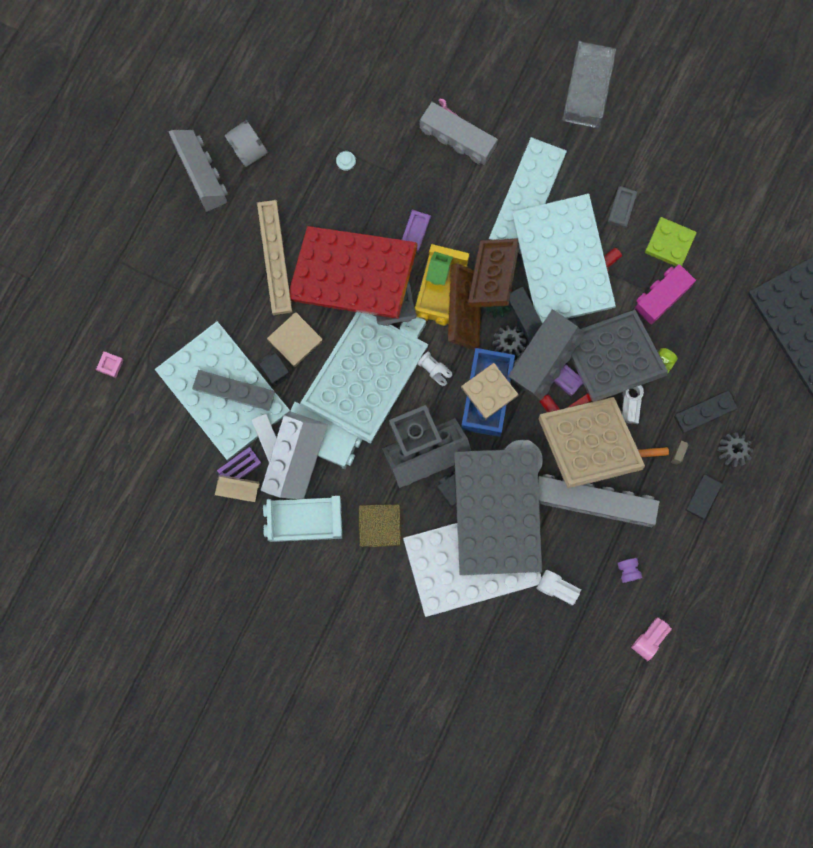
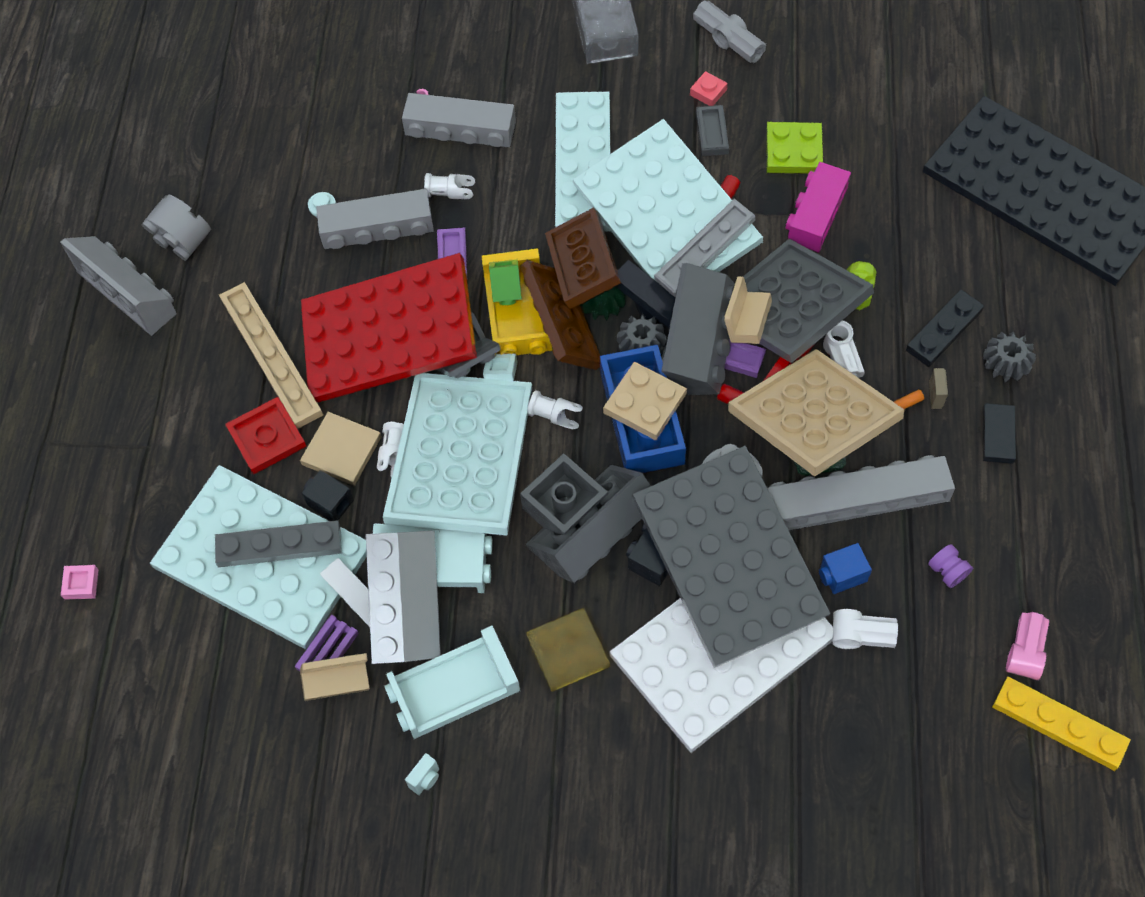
camera: 20 degrees left, 15 degrees down
none -> red plate [225,397,307,475]
none -> light grey brick [316,189,434,249]
none -> white piece [377,422,404,477]
none -> light aqua plate [405,753,439,795]
none -> white piece [424,173,475,199]
none -> light grey tile [654,198,755,297]
none -> coral plate [690,71,727,106]
none -> light grey piece [693,0,766,63]
none -> tan panel [725,277,772,344]
none -> blue brick [819,543,872,595]
none -> yellow plate [992,677,1131,771]

